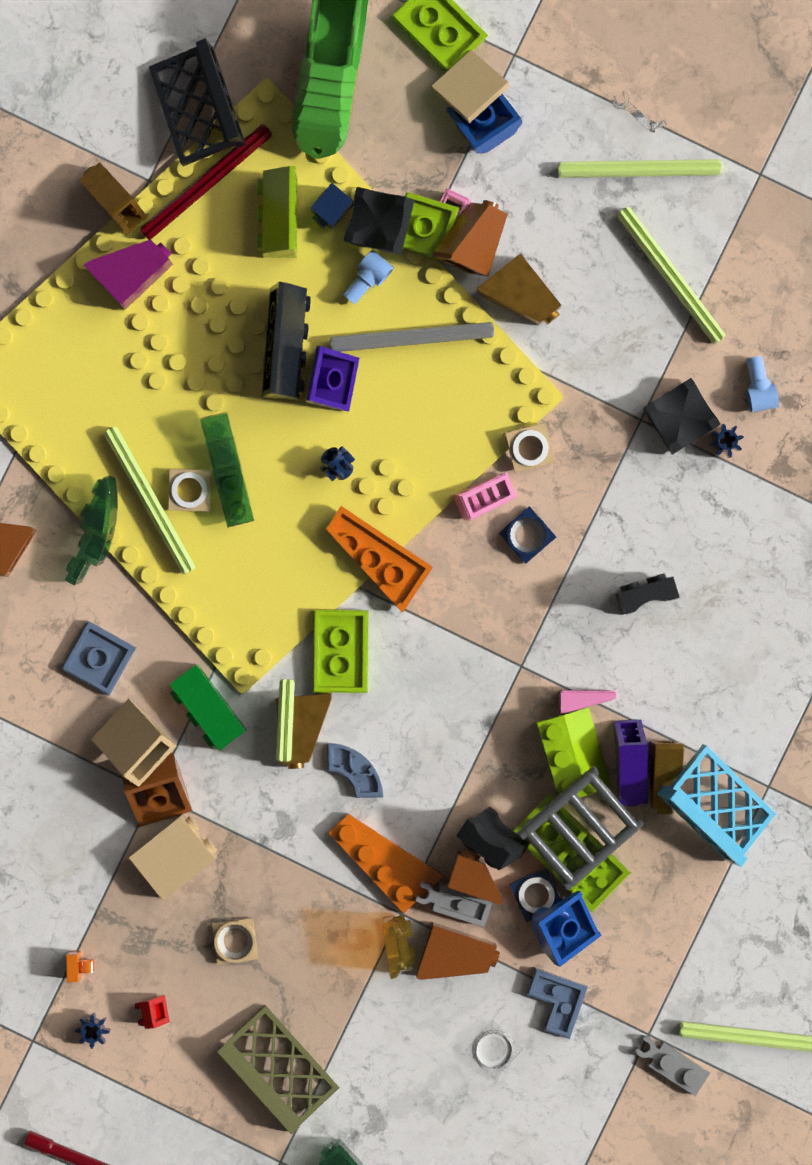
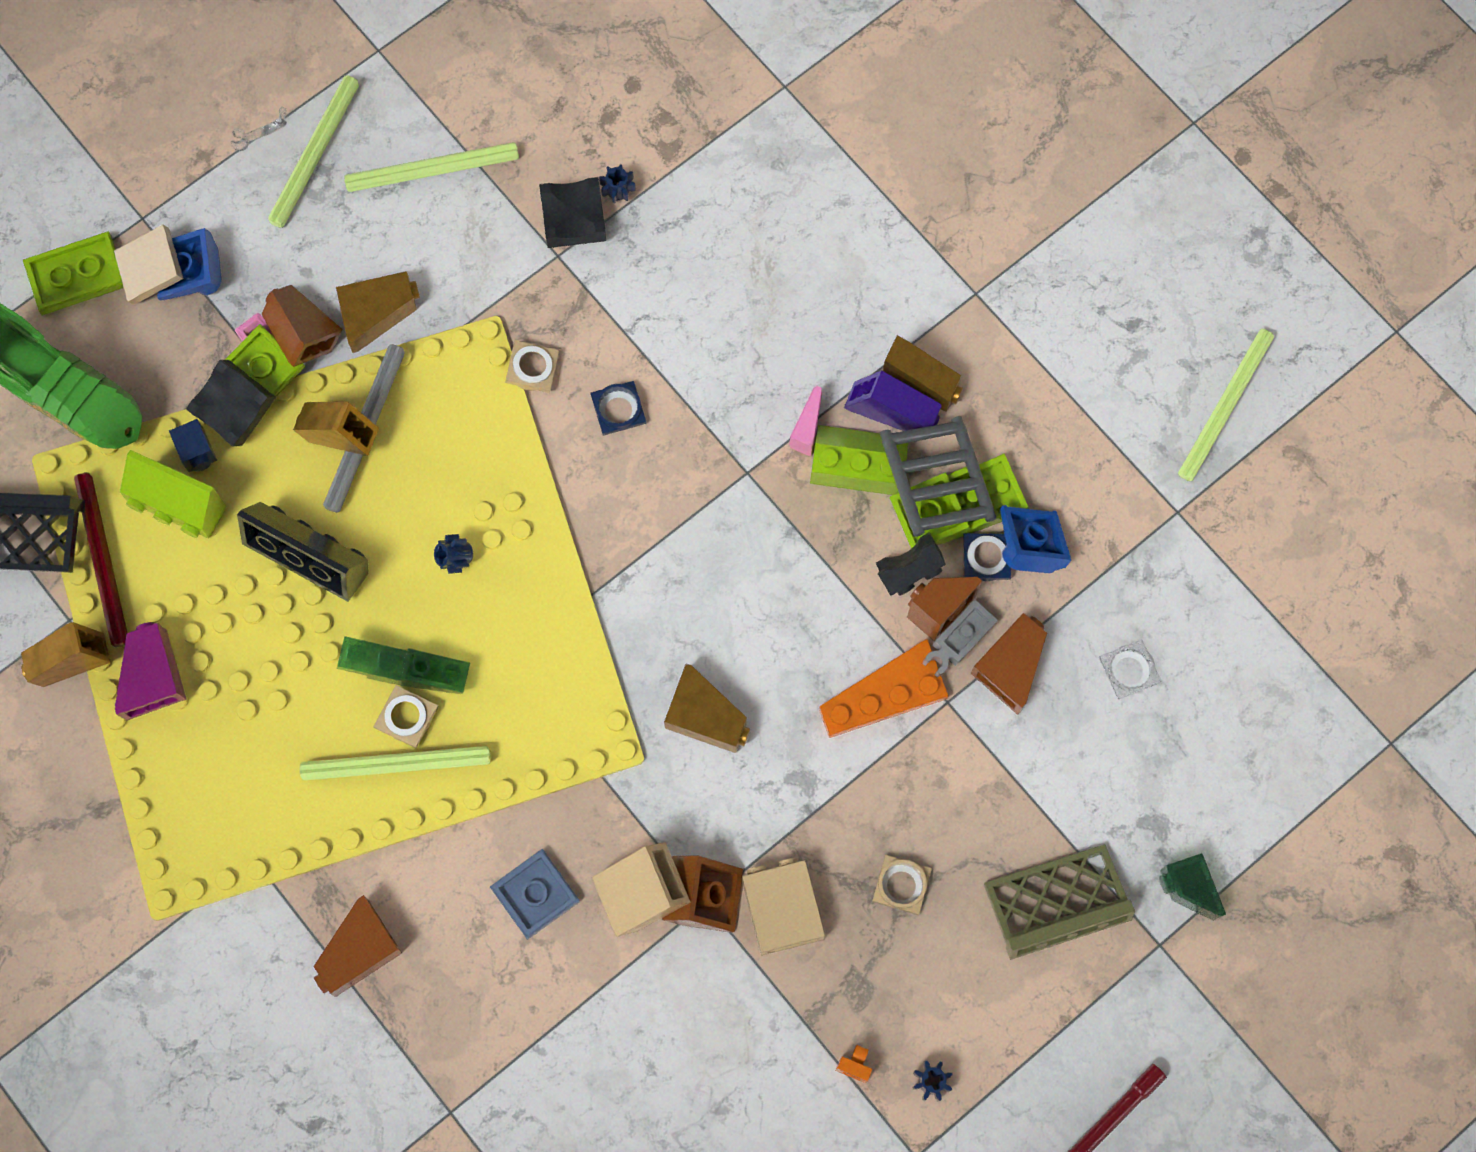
camera: 65 degrees left, 15 degrees down
clear green slope [65,475,118,585] -> none
red tile [134,995,170,1029] -> none
green brick [169,664,247,751] -> none
yellowish green axle [276,679,295,762] -> none
dark purple slope [306,346,360,412] -> none
lime tile [313,609,369,693] -> none
orange wing [326,506,433,613] -> none
sand blue tile [327,743,383,798] -> none
light blue pin [343,250,394,305] -> none
clear yellow slope [382,915,417,979] -> none
bright pink slope [453,472,517,520] -> none
sand blue tile [526,967,588,1039] -> none
black brick [615,573,680,615] -> none
light grey plate [634,1035,710,1096] -> none
medium azure fence [657,744,776,867] -> none
light blue pin [746,356,779,413] -> none
none -> pearl gold slope [293,401,379,456]

